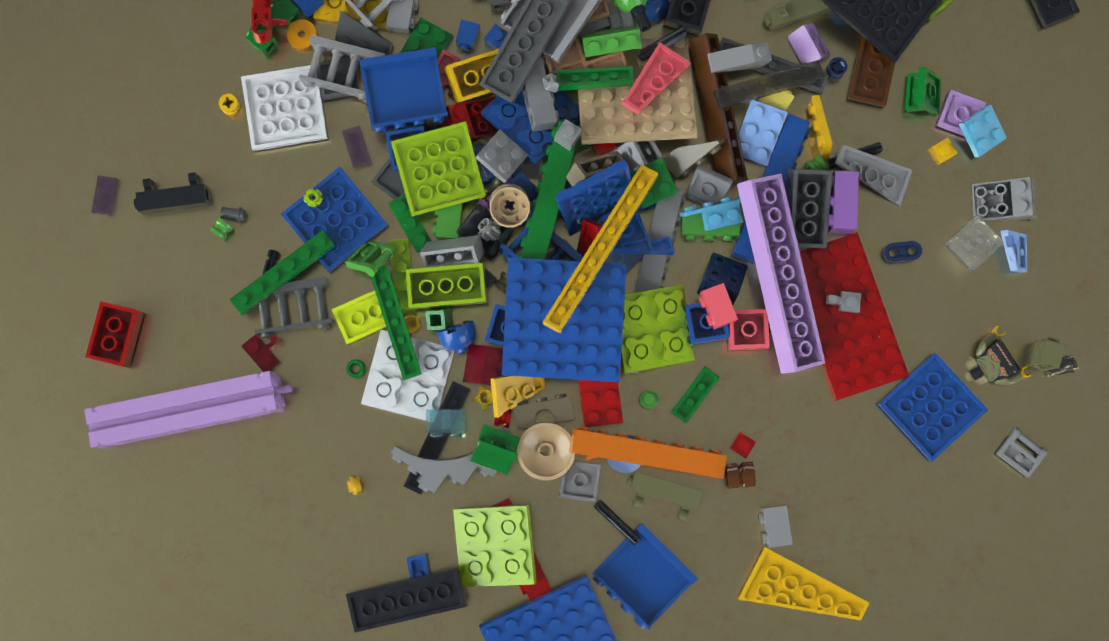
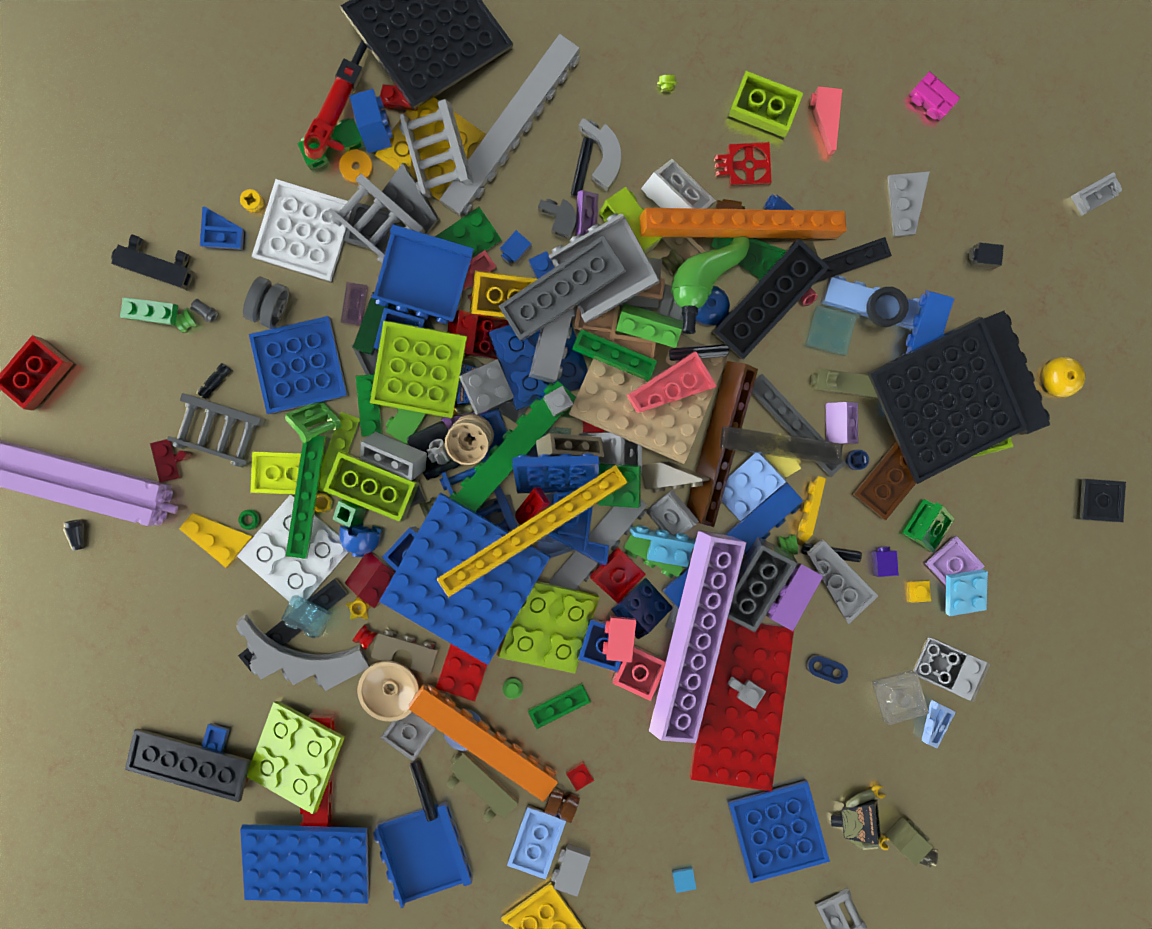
camera: 20 degrees right, 5 degrees up
clear purple plate [91,176,119,216] -> none
green plate [229,230,335,316] -> none
lime plate [304,188,323,207] -> none
yellow plate [347,476,361,495] -> none
green bracket [470,424,521,474] -> none
yellow wing [491,375,545,418] -> none
light grey piece [543,73,559,93] -> none
light grey slope [708,42,772,73] -> none
none -> black cone [62,519,85,551]
none -> plate [120,297,178,325]
none -> yellow wing [179,513,254,568]
none -> blue wing [200,207,244,250]
none -> dark grey wheel [243,276,289,329]
none -> dark green tile [352,292,391,355]
none -> light blue plate [507,805,566,879]
none -> red plate [589,548,646,604]
none -> dark azure tile [672,867,696,893]
none -> dark purple brick [872,546,899,577]

